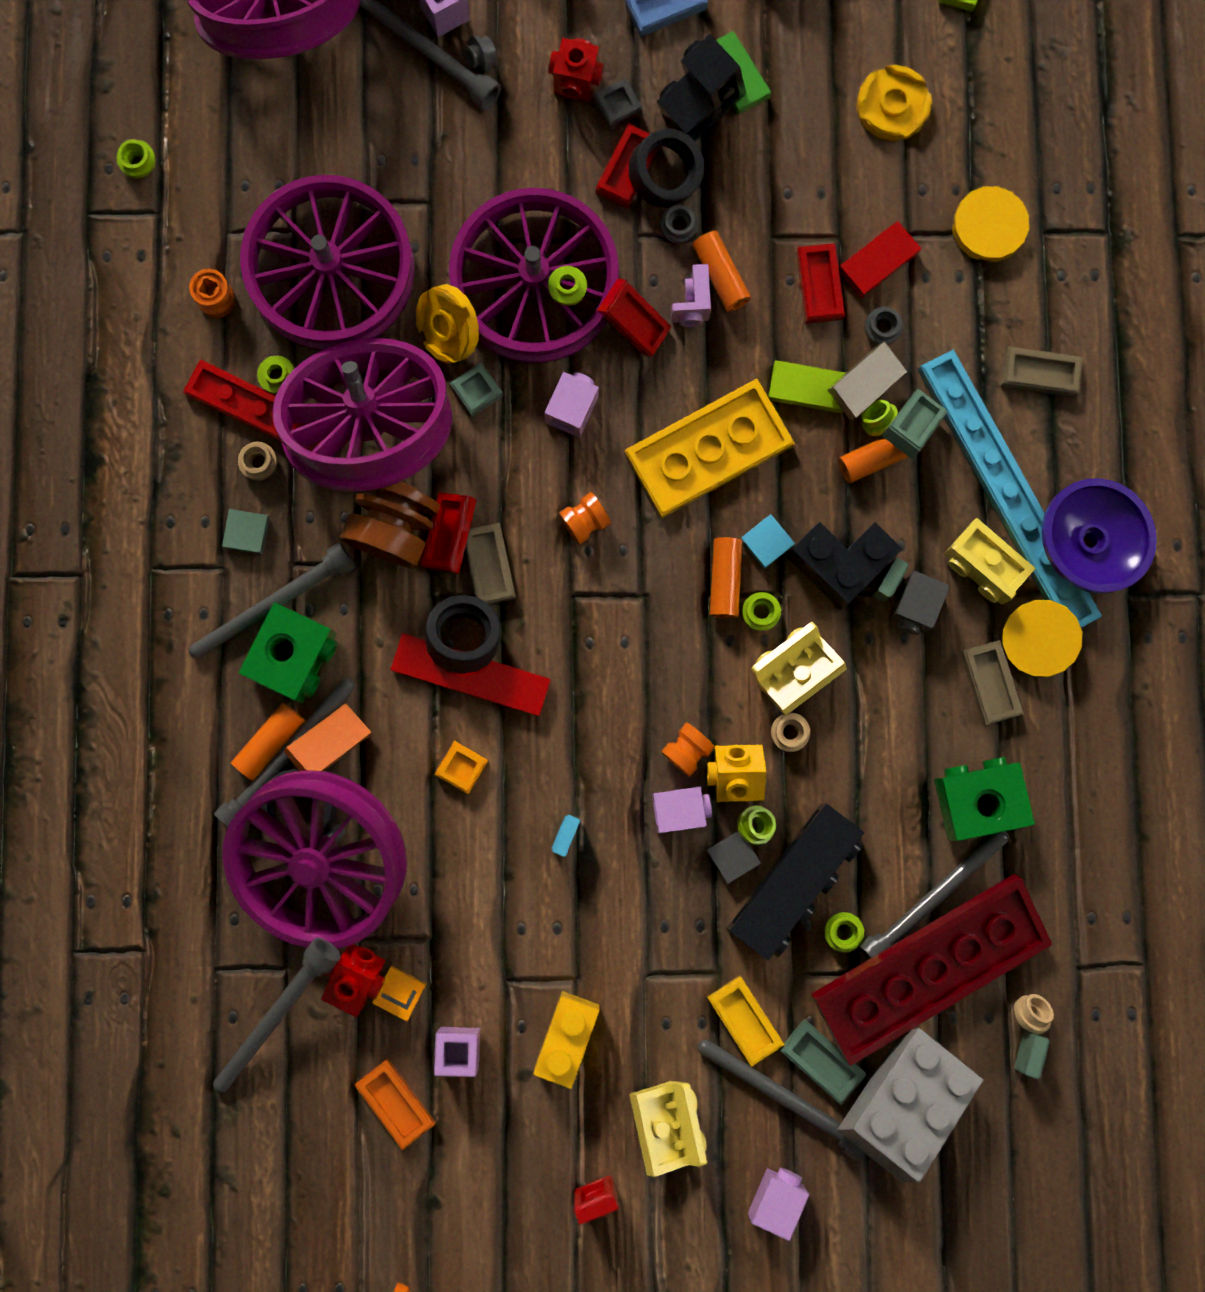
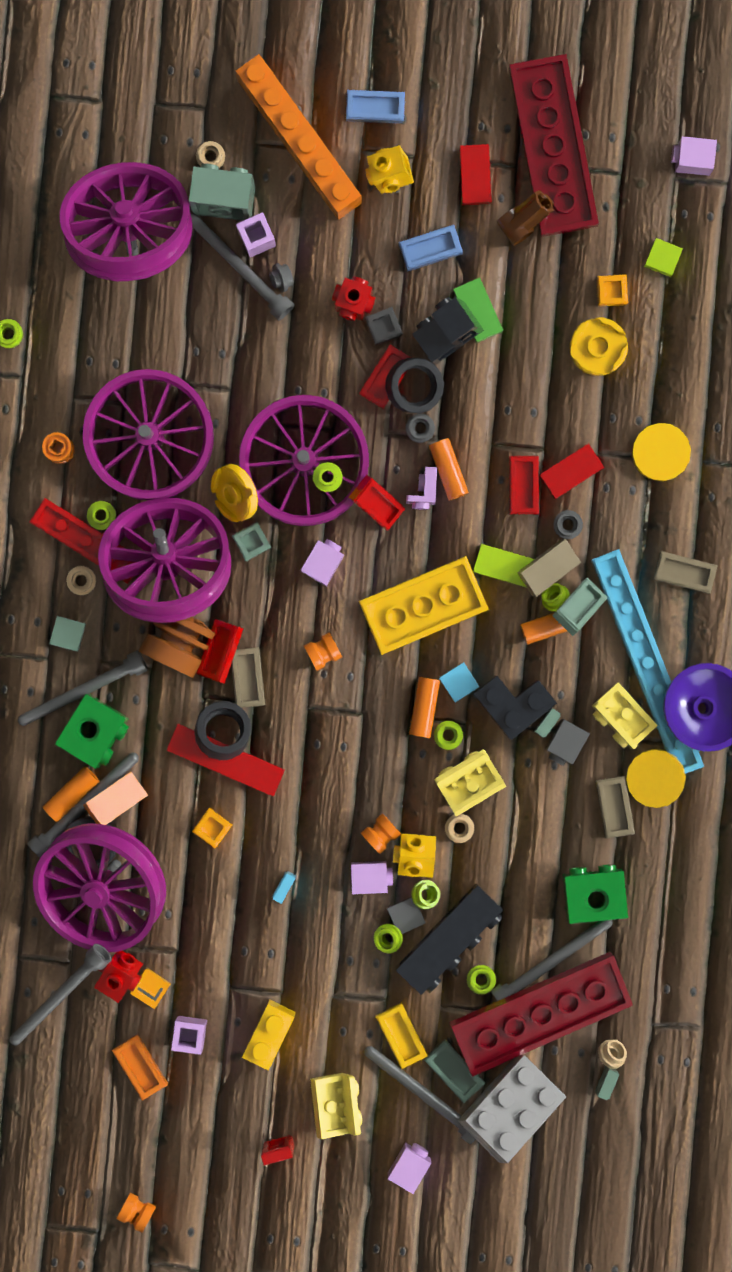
camera: 15 degrees right, 5 degrees up
none -> lime plate [374,924,403,954]
none -> light orange tile [596,275,628,307]

